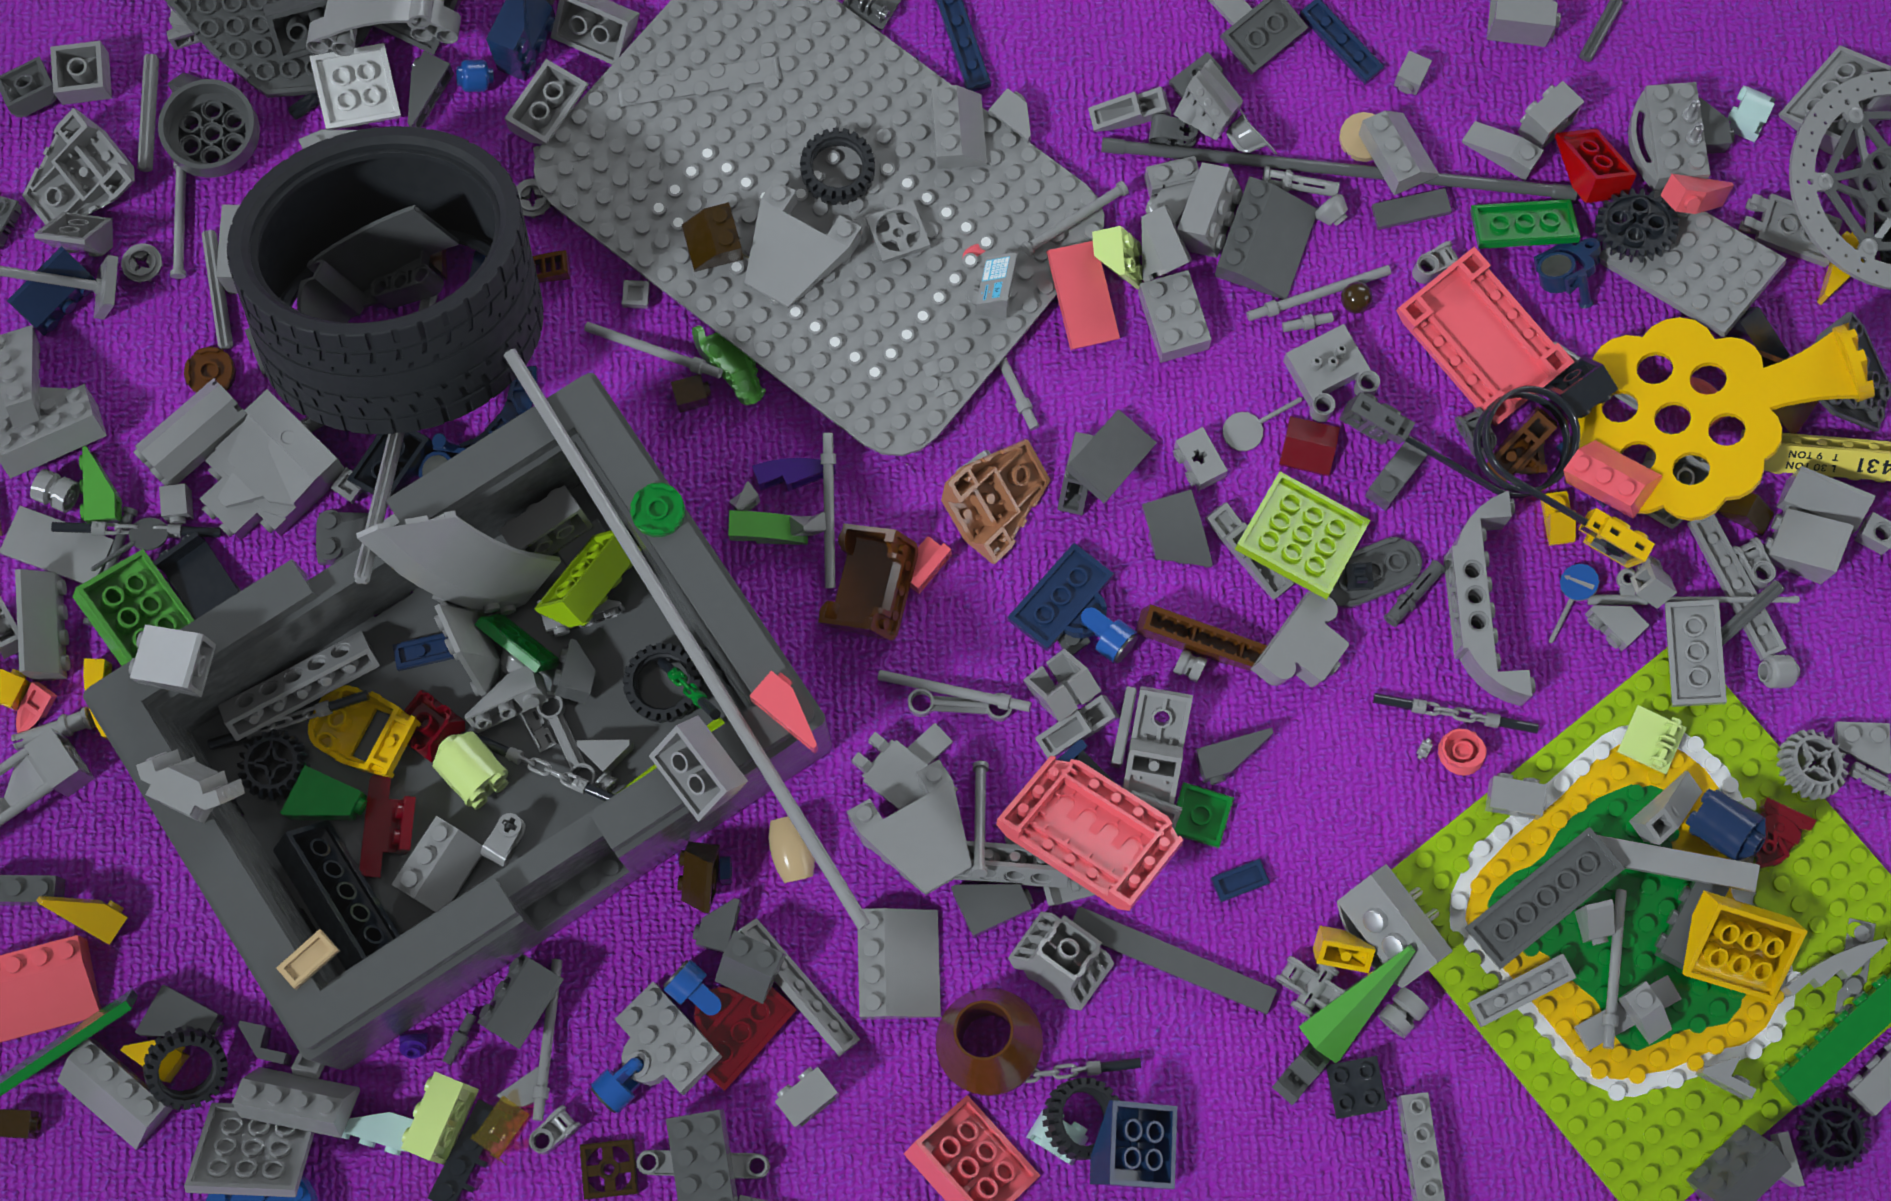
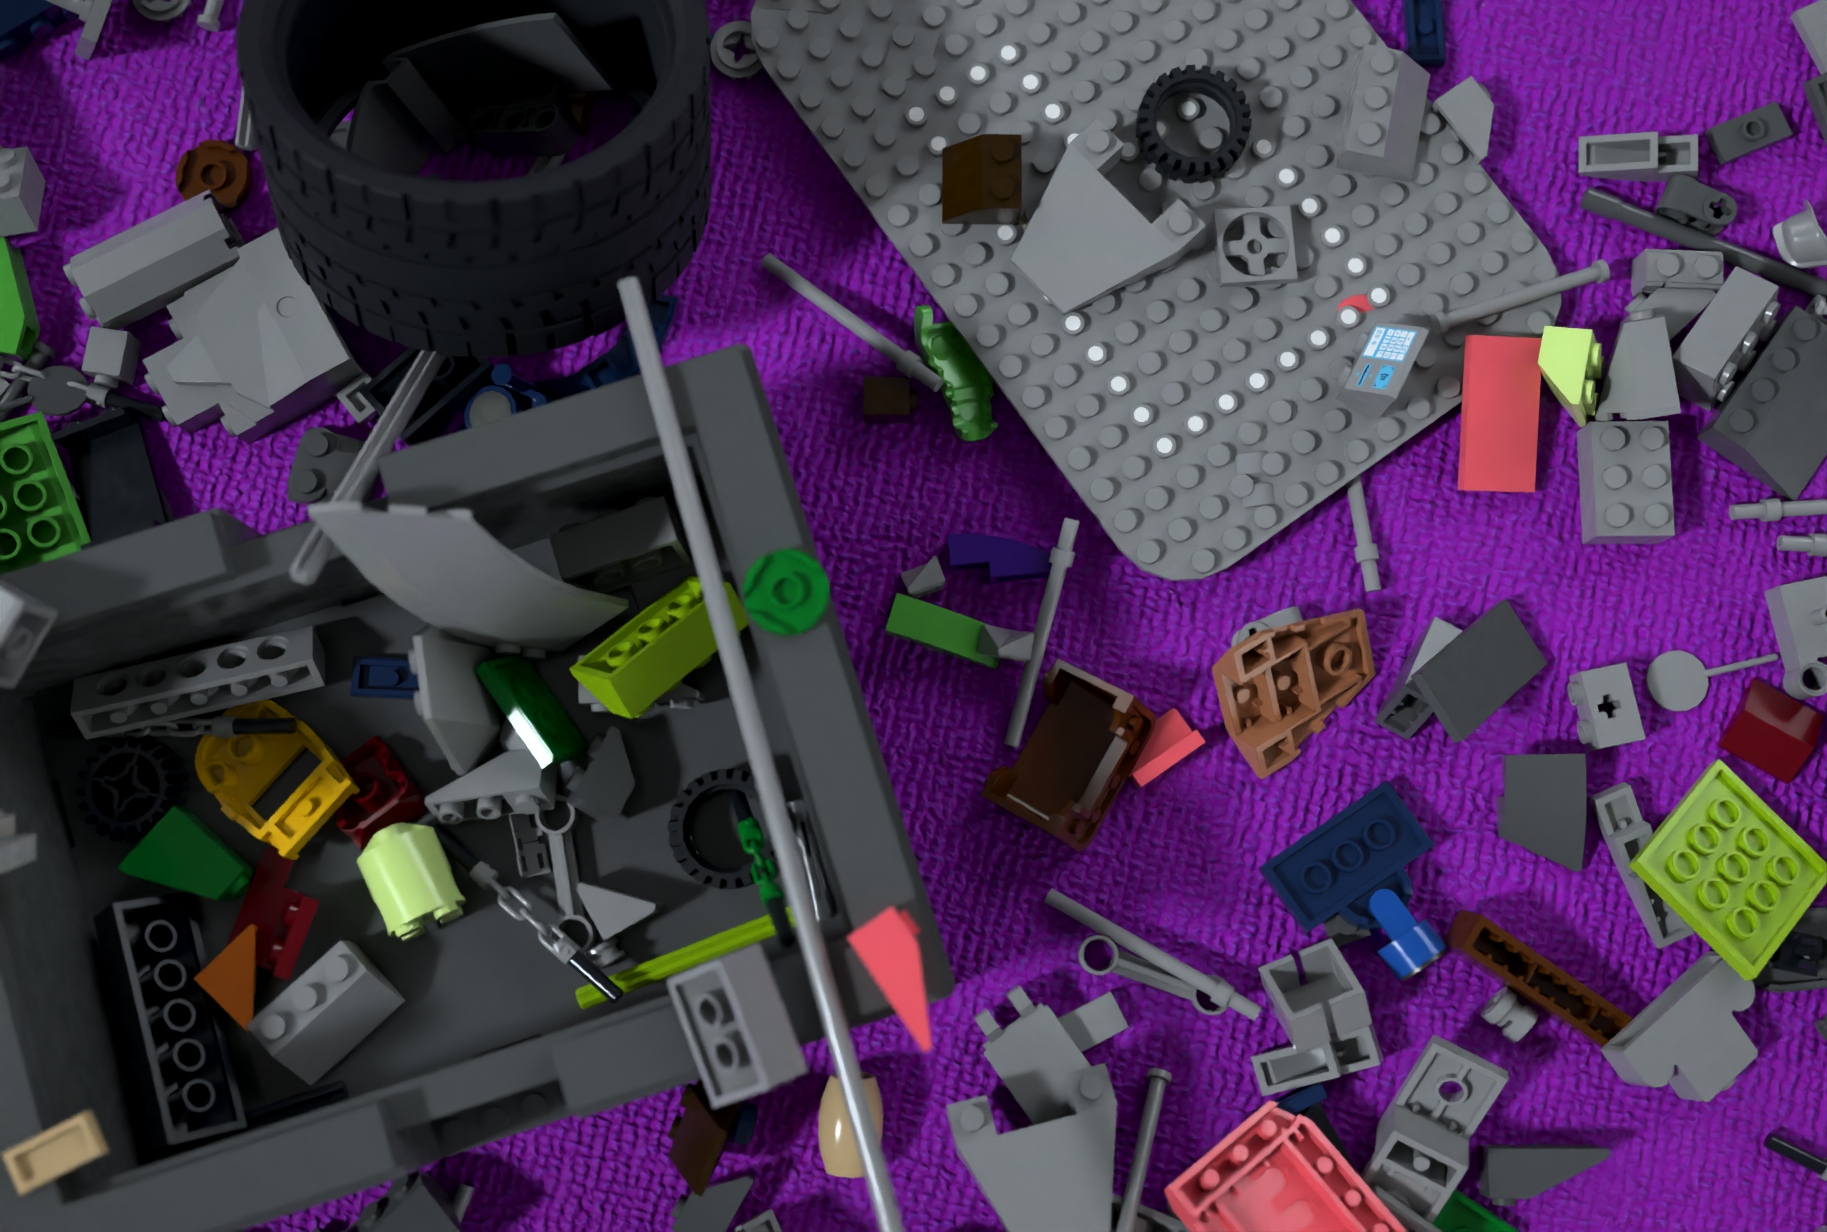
camera: 15 degrees right, 5 degrees up
light grey piece [480,813,526,867] -> none
reddish brown slope [533,250,571,283] -> none
light grey plate [622,280,650,309] -> none
light grey tile [1110,686,1137,768] -> none
light grey slope [1174,59,1243,140] -> none
none -> orange tile [194,924,257,1033]

